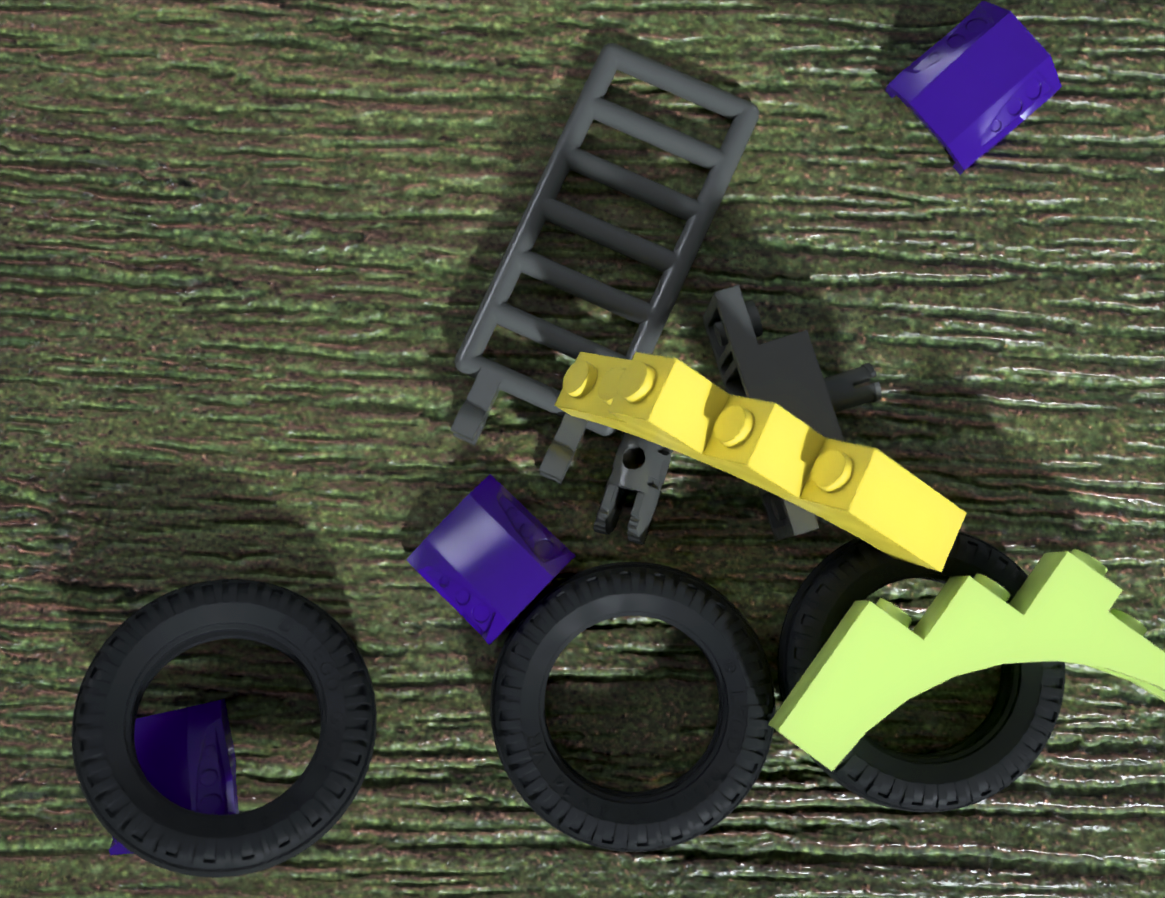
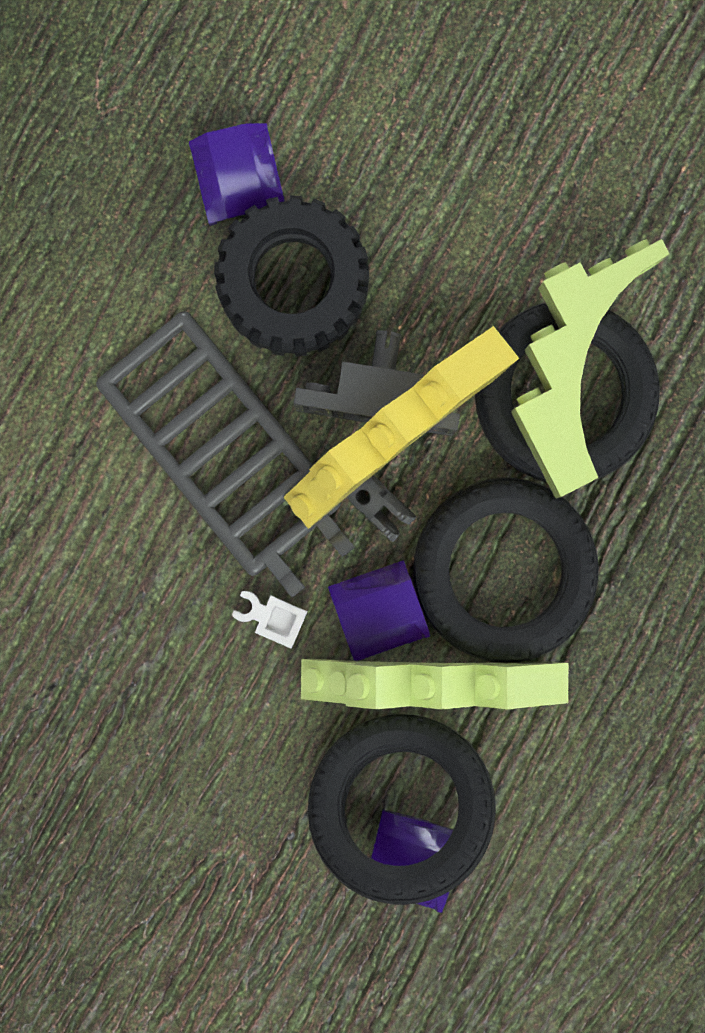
camera: 65 degrees left, 5 degrees up
none -> black tyre [214,195,369,357]
none -> white plate [232,591,308,649]
none -> yellowish green arch [301,659,569,709]

